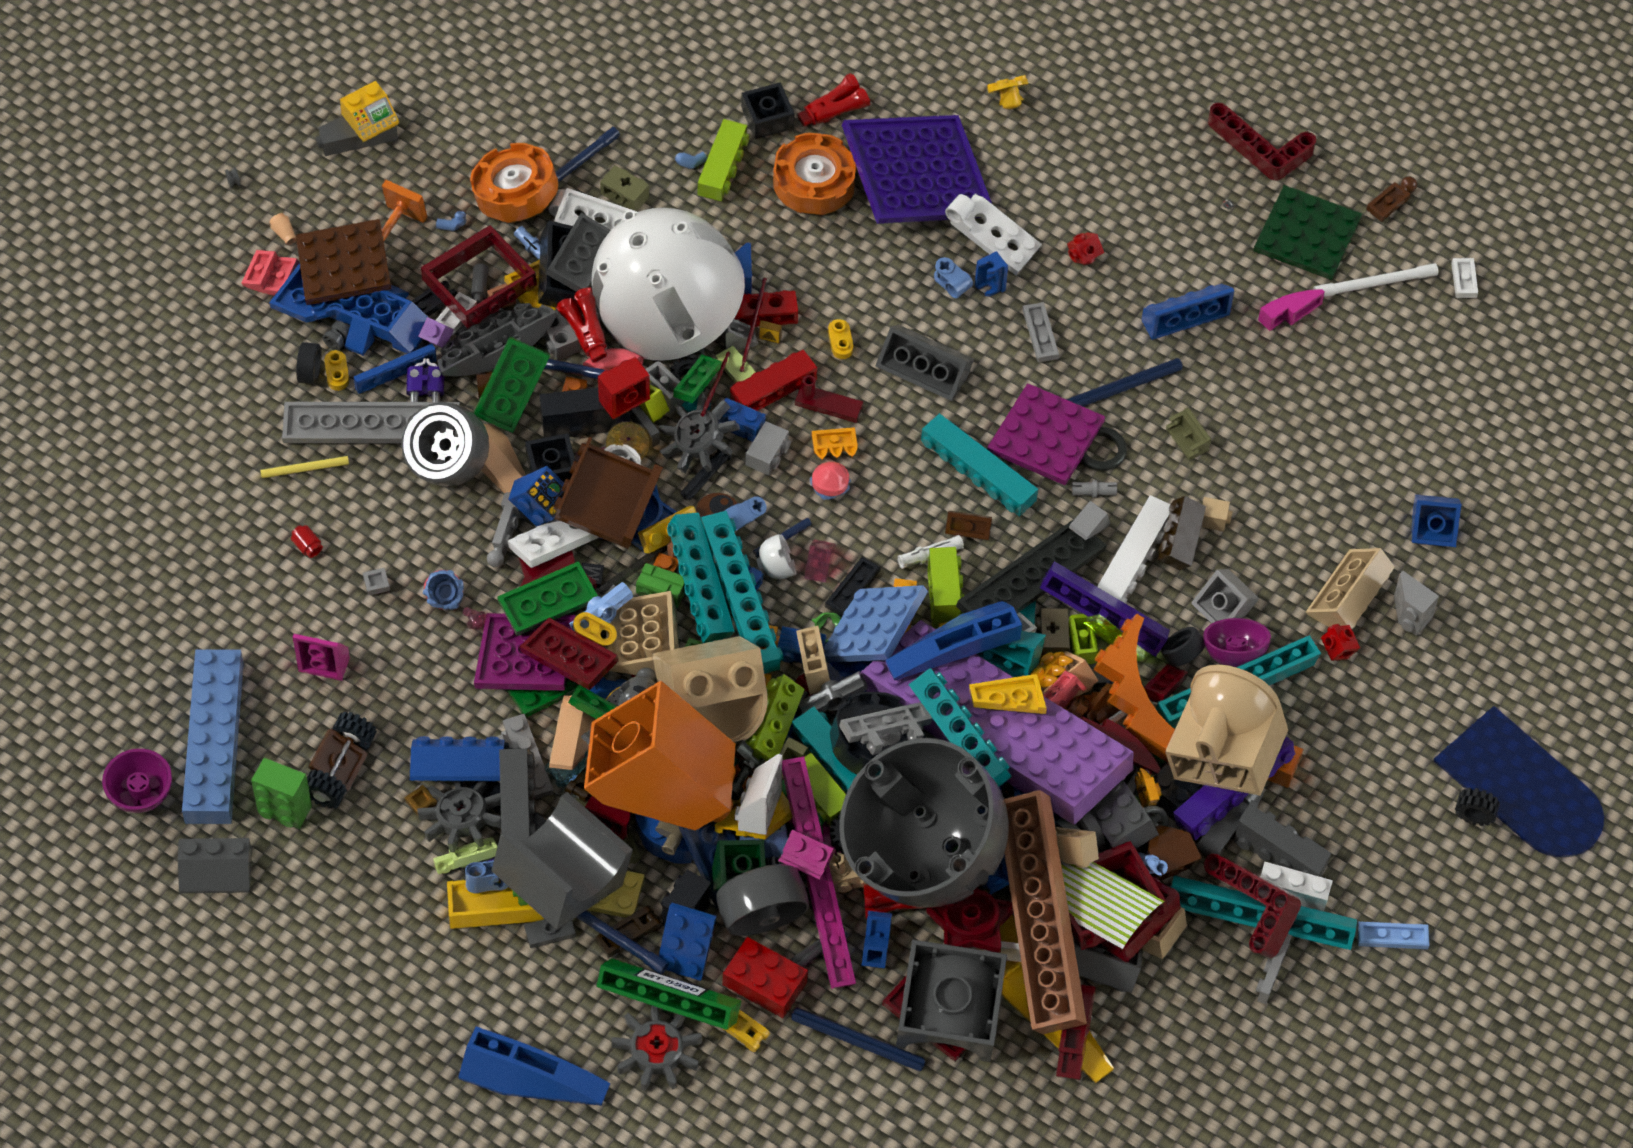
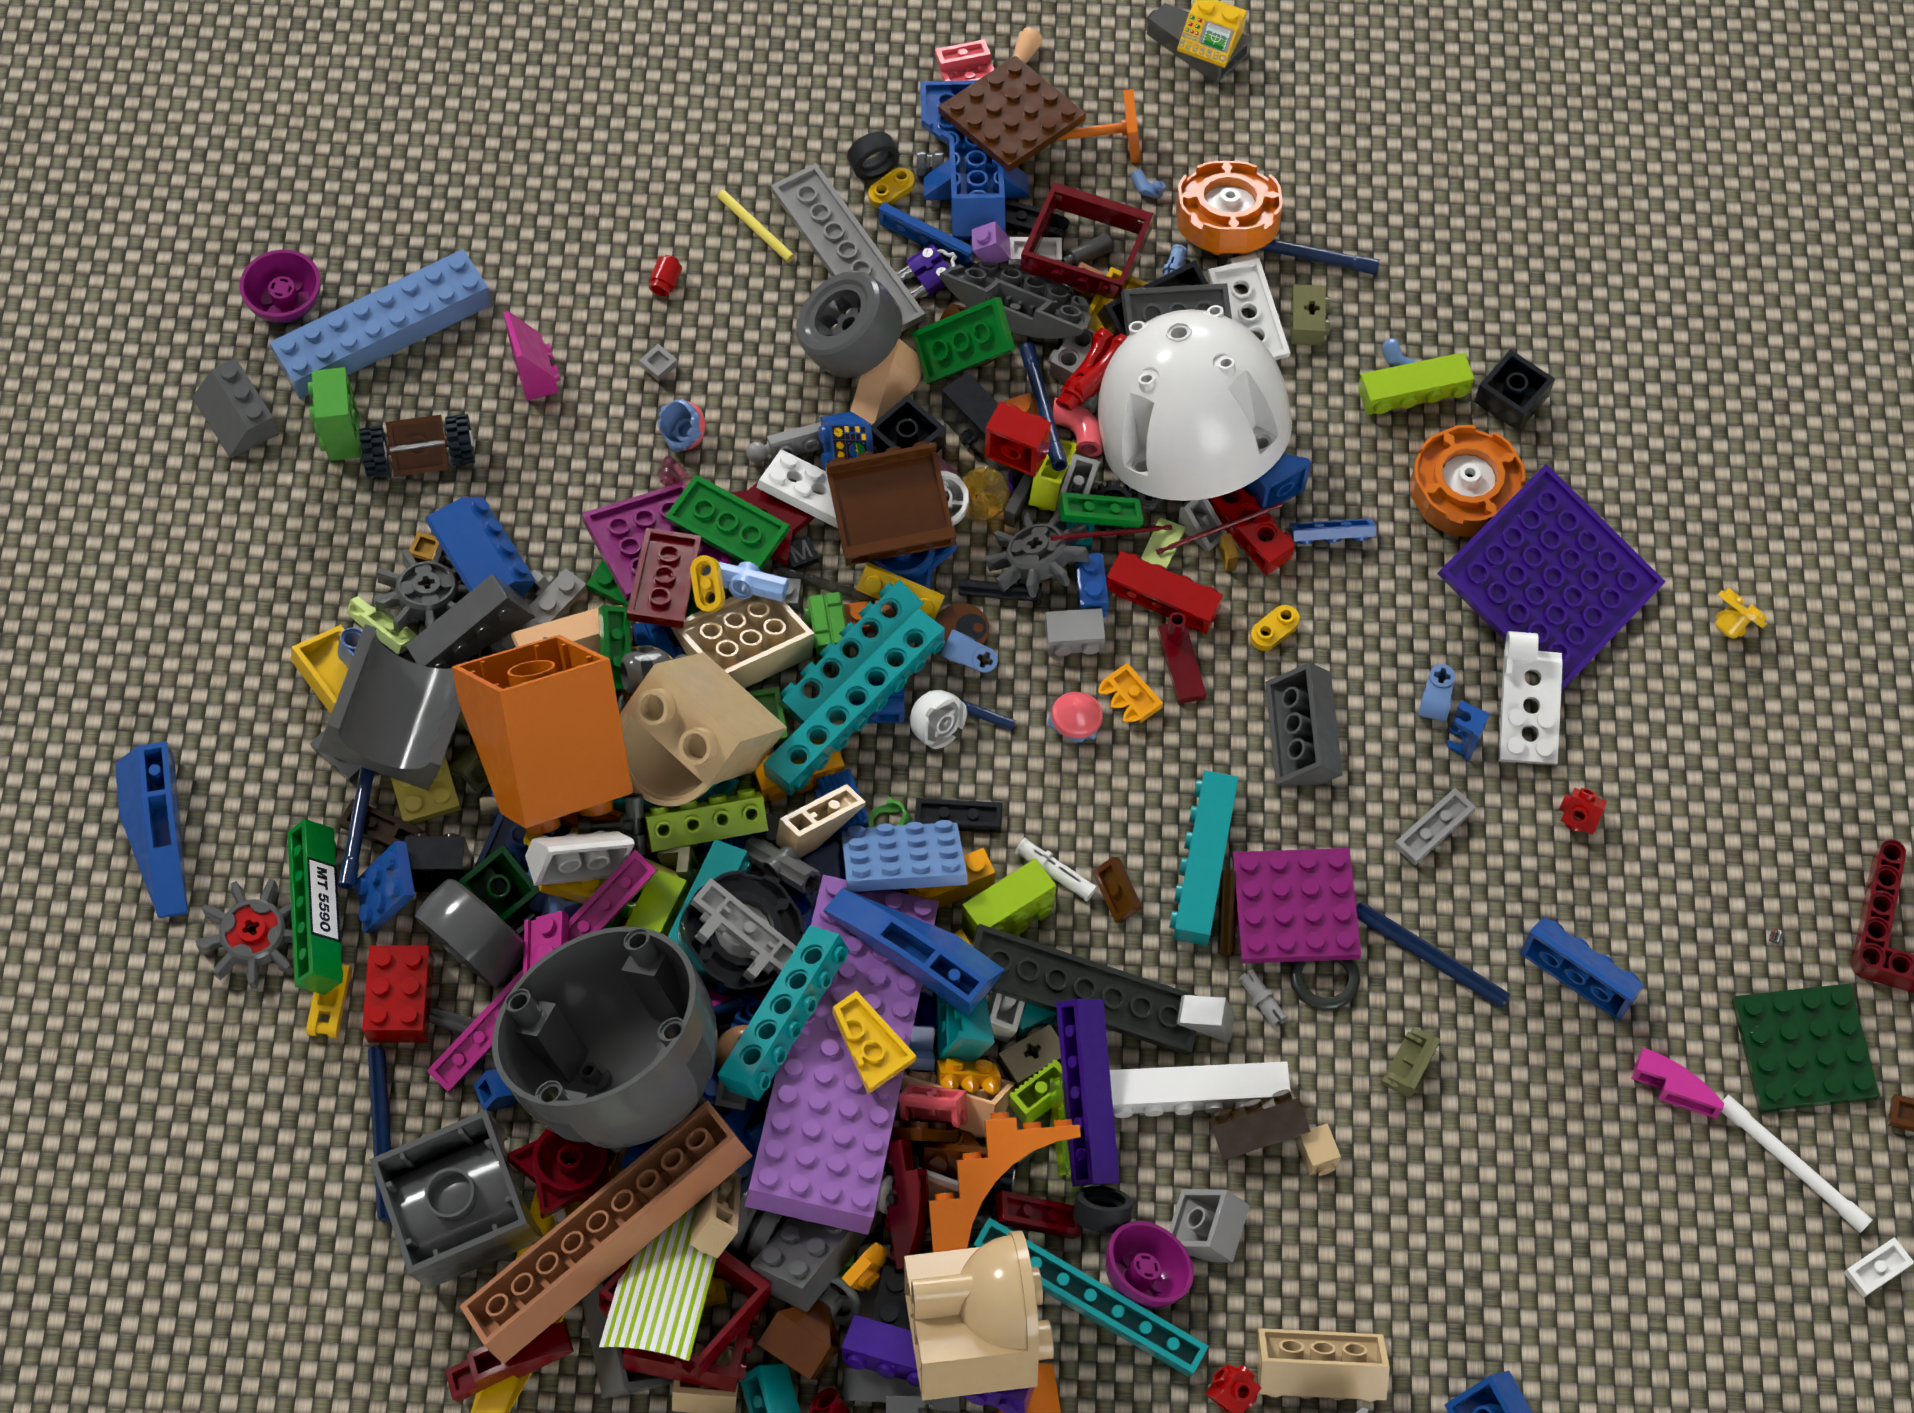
camera: 60 degrees right, 5 degrees up
red piece [797,73,871,127] -> none
clear pink slope [804,539,836,583] -> none
light blue pin [1137,851,1168,876] -> none
none -> dark brown axle [1217,870,1236,956]
none -> blue plate [1289,518,1376,545]

